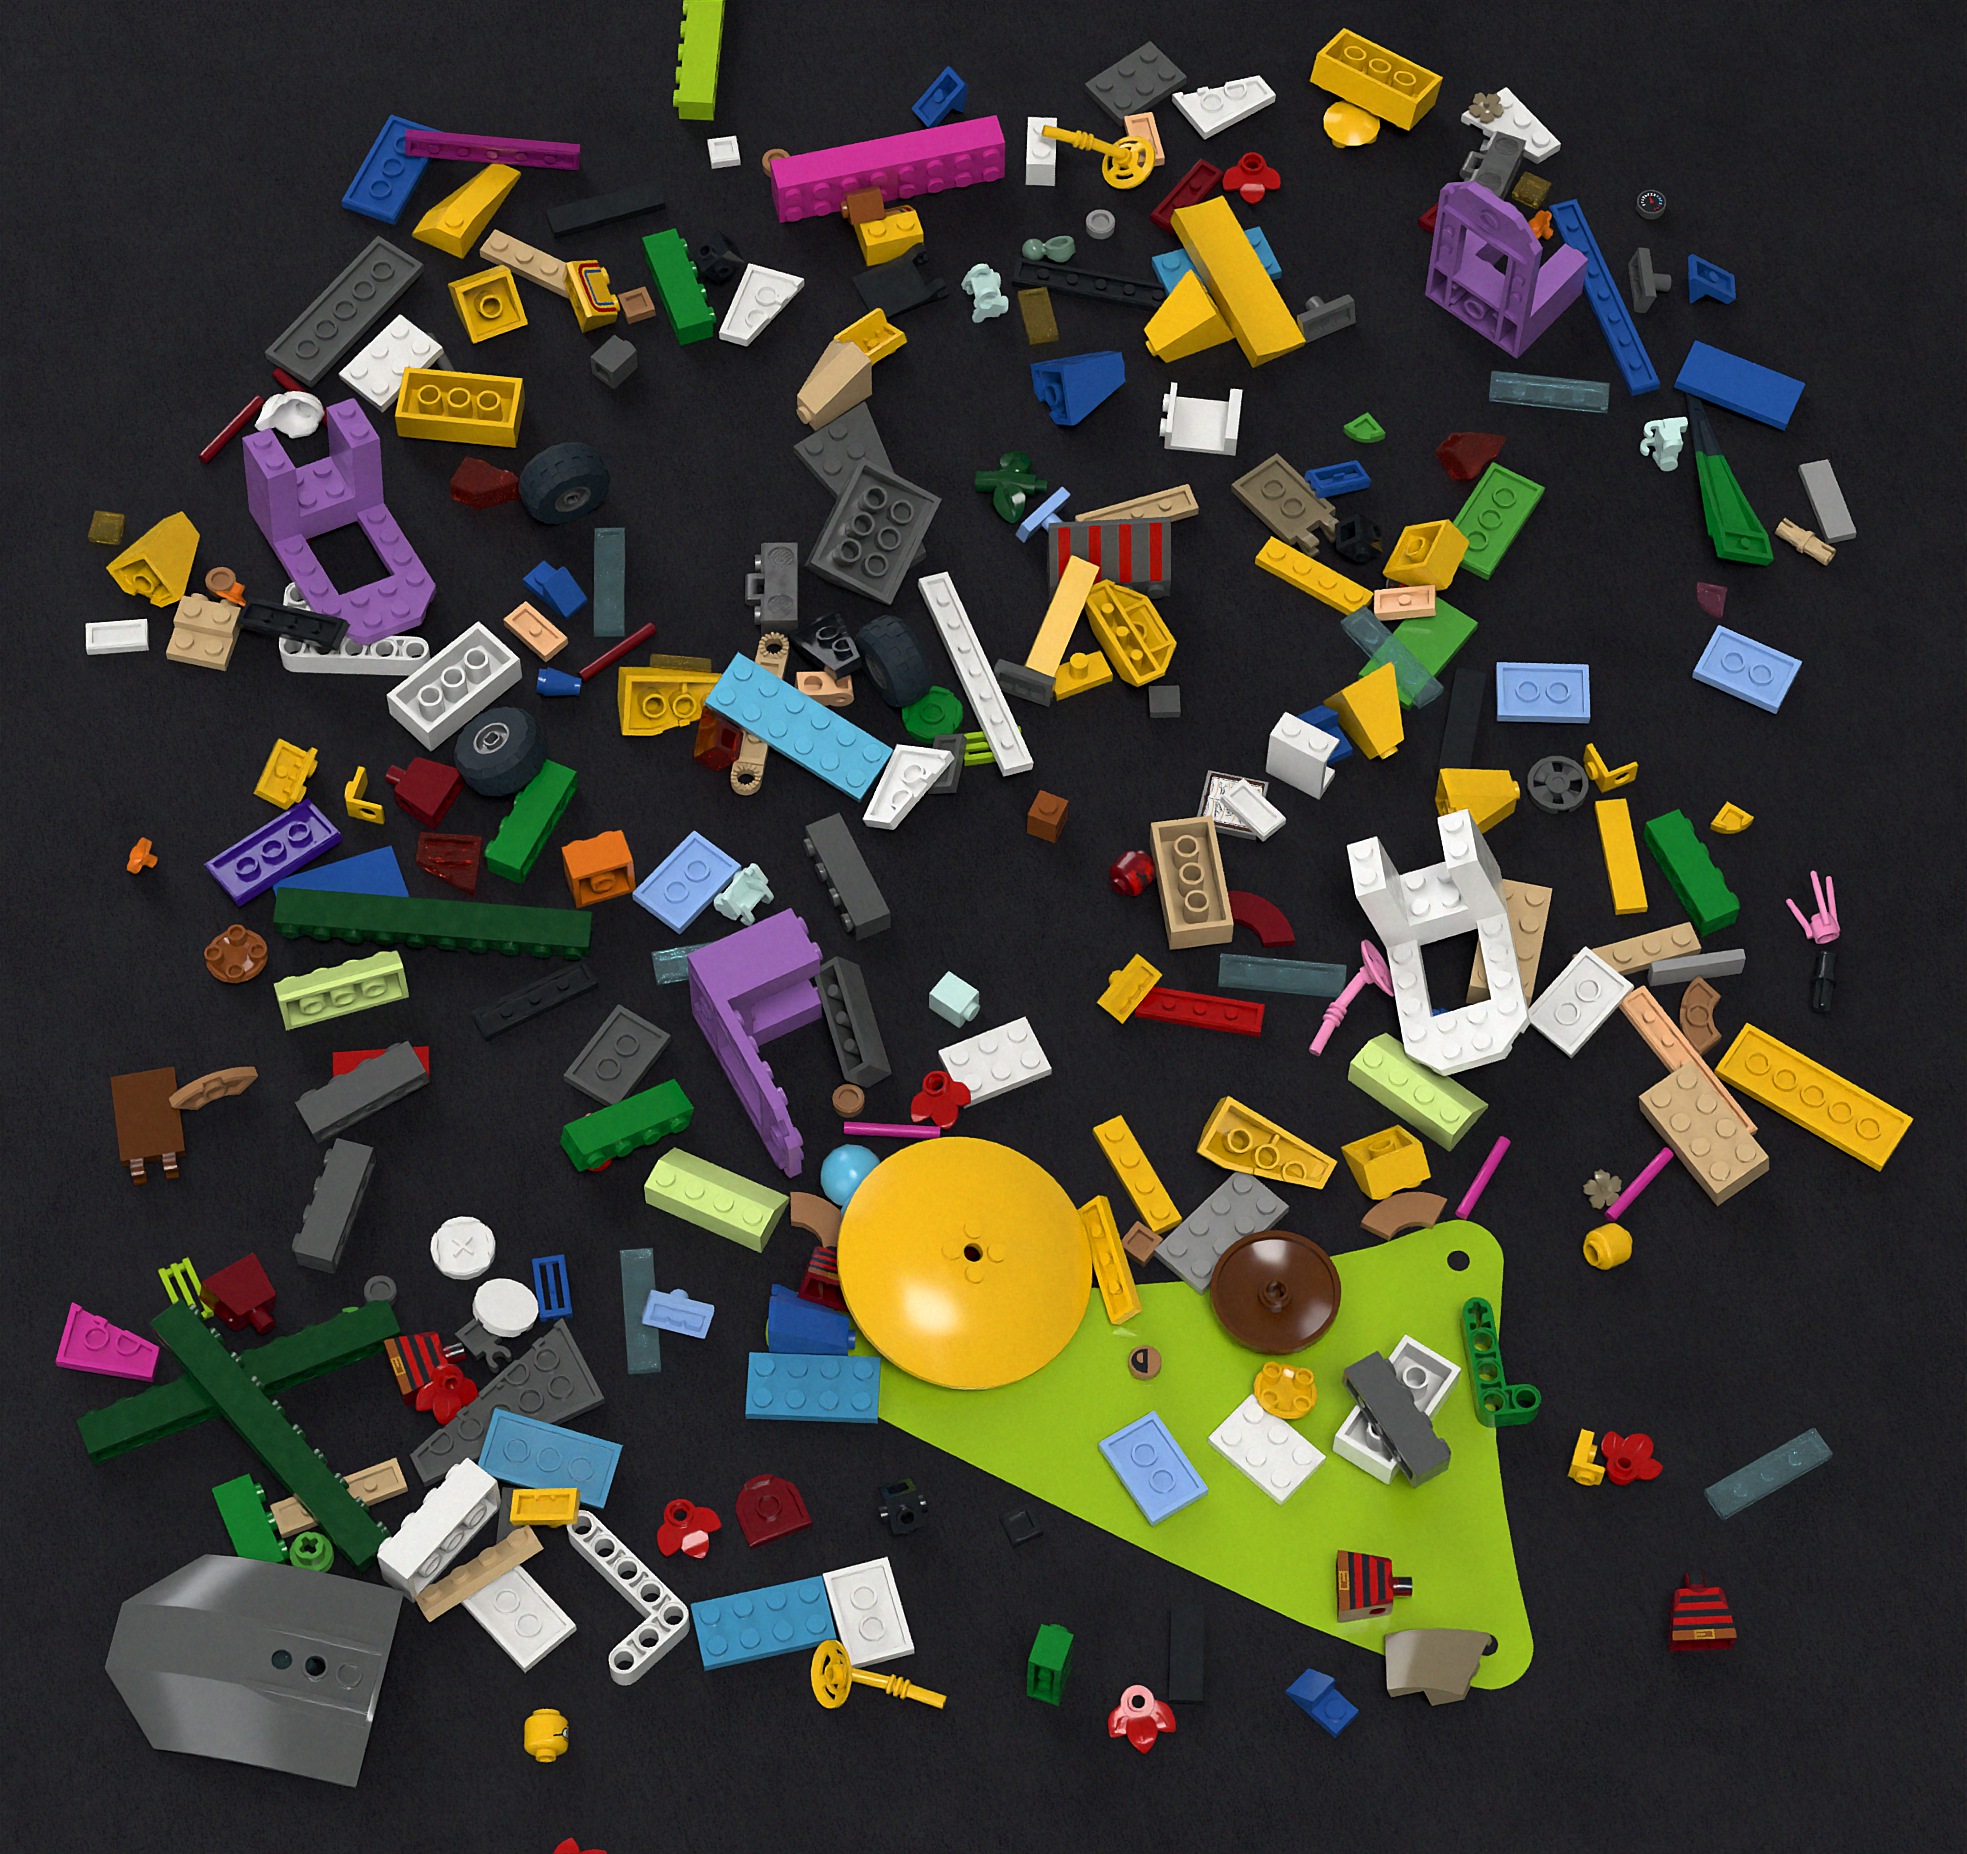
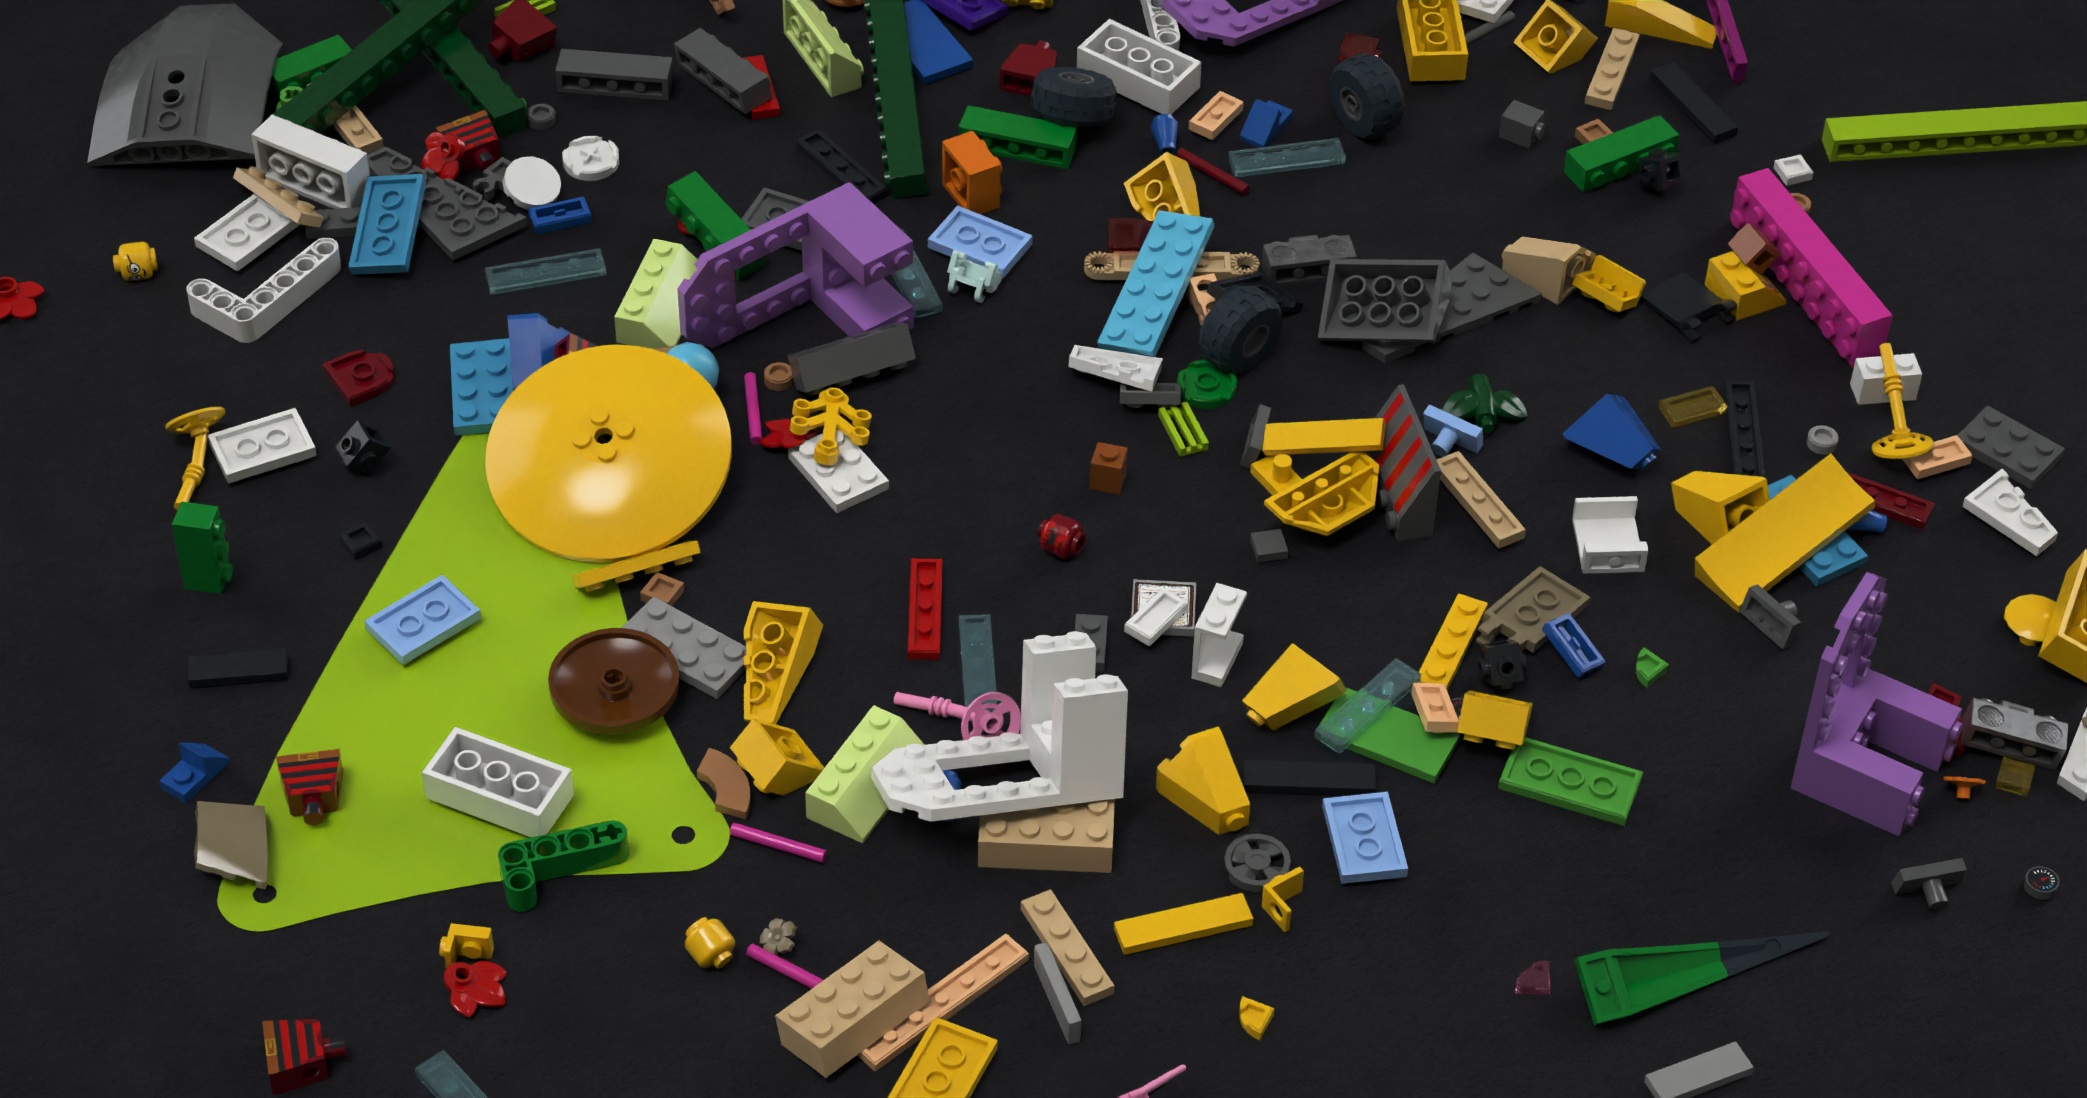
camera: 80 degrees right, 15 degrees down
yellow bracket [344,766,385,824] -> none
clear red wing [416,832,483,895] -> none
yellow tile [510,1488,581,1528] -> none
yellow slope [562,260,620,333] -> none
light blue tile [642,1289,714,1339] -> none
clear yellow tile [650,654,714,673] -> none
red plate [657,1499,722,1559] -> none
dark azure plate [691,1576,836,1671] -> none
white wing [719,263,804,346] -> none
dark grey brick [802,813,891,941] -> none
blue slope [911,66,968,128] -> none
white plate [918,572,1033,777] -> none
light aqua brick [929,971,980,1028] -> none
light aqua piece [961,264,1009,323] -> none
sand green plate [1022,236,1076,262] -> none
yellow plate [1092,1115,1182,1235] -> none
yellow tile [1097,954,1162,1024] -> none
red plate [1108,1685,1176,1753] -> none
medium nougat tile [1128,1346,1162,1380] -> none
tan brick [1150,815,1234,950] -> none
white plate [1207,1394,1326,1506] -> none
red plate [1222,152,1280,205] -> none
dark red tile [1227,891,1295,948] -> none
yellow dish [1253,1362,1318,1419] -> none
blue slope [1297,705,1353,766] -> none
dark grey brick [1342,1351,1451,1489] -> none
clear red slope [1434,432,1507,480] -> none
clear light blue tile [1489,371,1610,413] -> none
white plate [1528,946,1634,1059] -> none
blue tile [1548,199,1660,396] -> none
light aqua piece [1640,417,1688,471] -> none
green brick [1642,809,1740,937] -> none
blue tile [1674,340,1805,431] -> none
medium nougat tile [1679,975,1721,1057] -> none
blue slope [1688,254,1736,304] -> none
light blue plate [1692,625,1802,714] -> none
tan pin [1775,518,1836,566] -> none
none -> yellow plant [789,388,872,465]
none -> dark grey plate [1075,614,1108,671]

